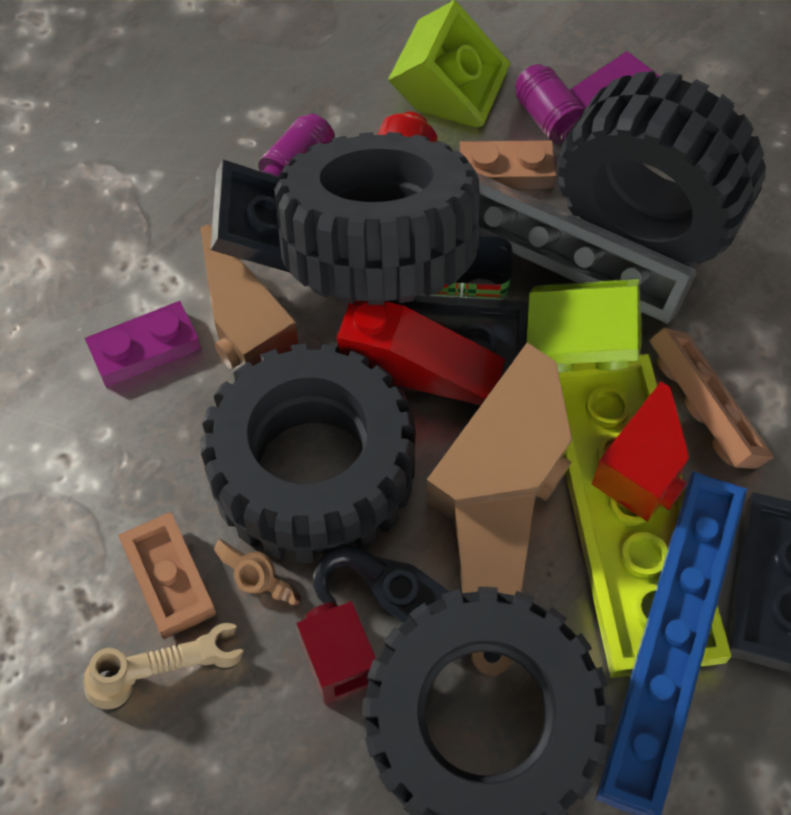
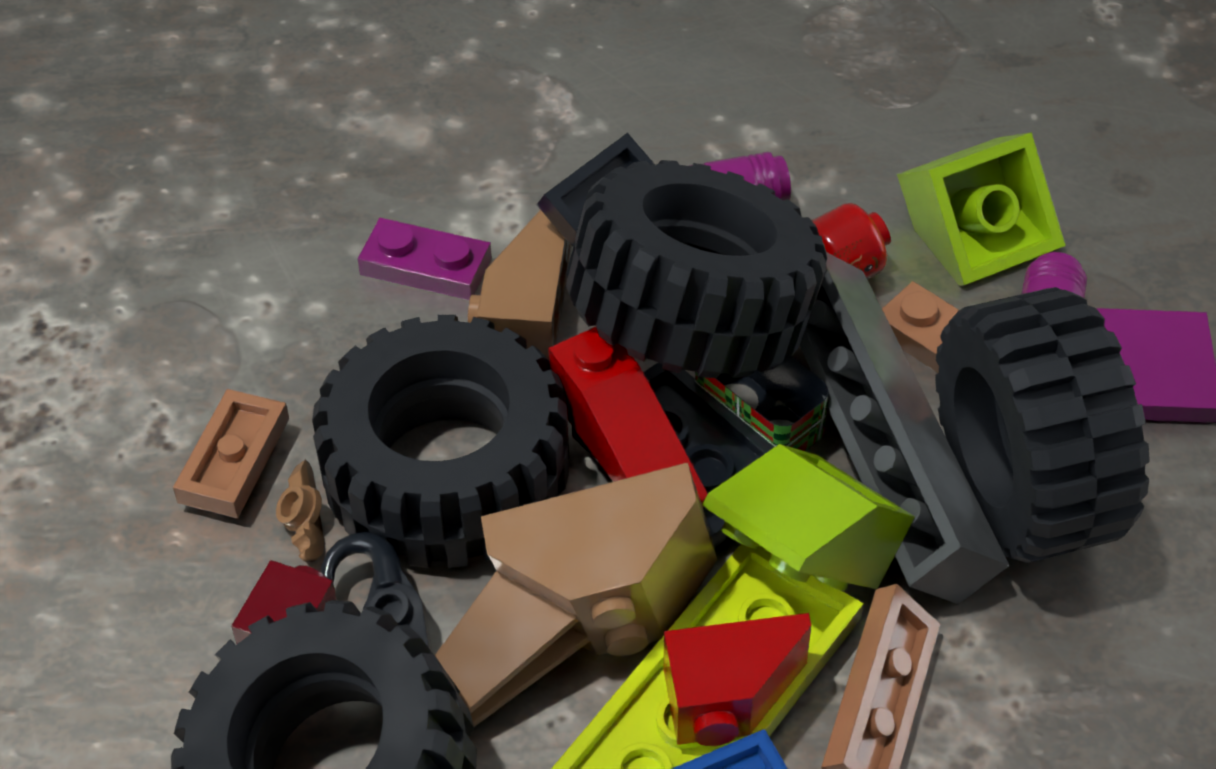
camera: 45 degrees right, 10 degrees down
tan brick [84,623,244,709] -> none

